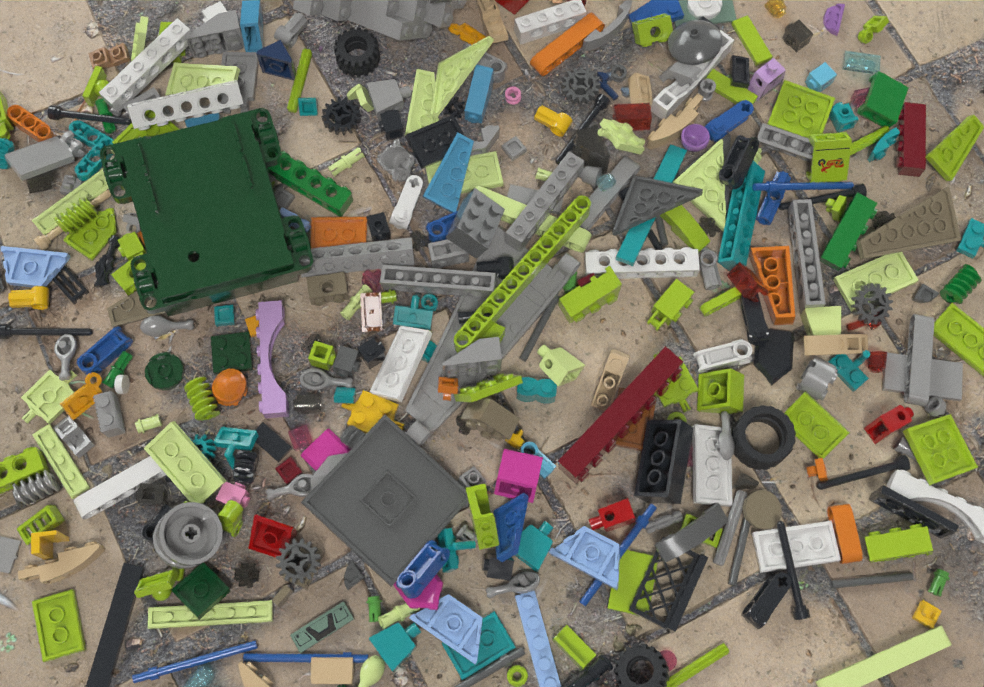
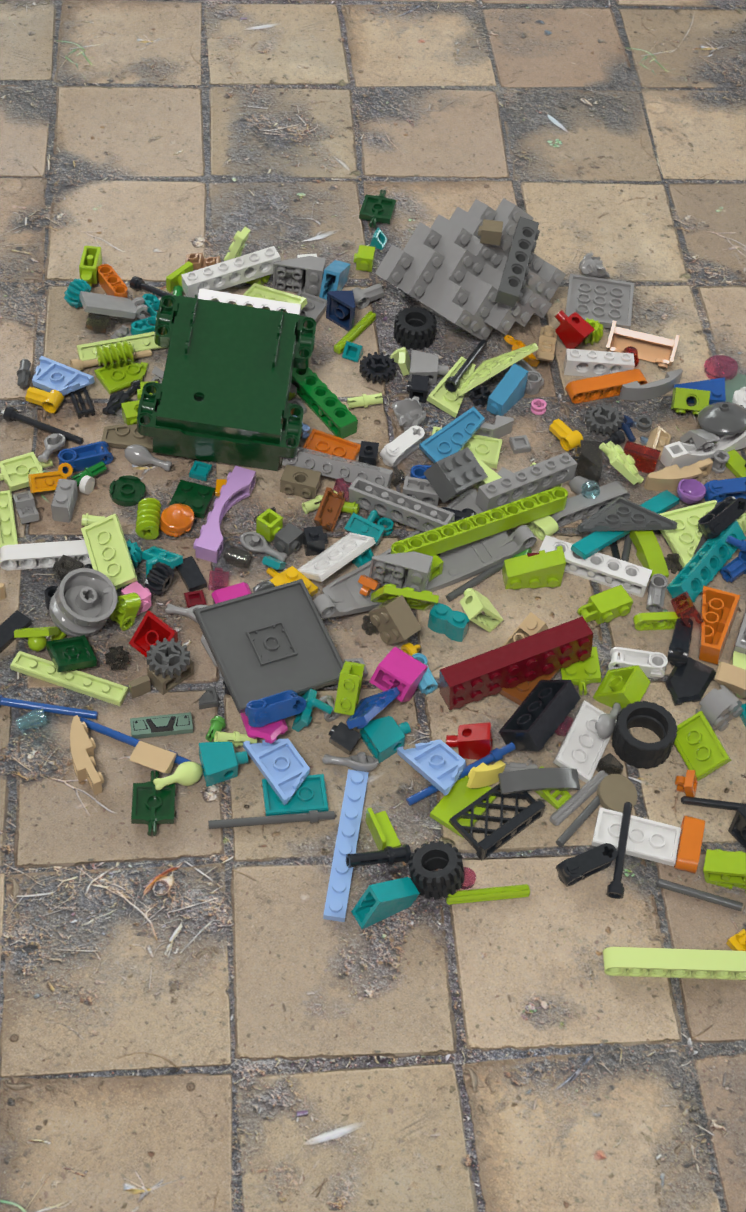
camera: 20 degrees right, 20 degrees down
black plate [405,115,464,169] -> none
lime plate [507,665,528,687] -> none
none -> black piece [444,340,487,392]
none -> light yellow slope [467,760,506,788]

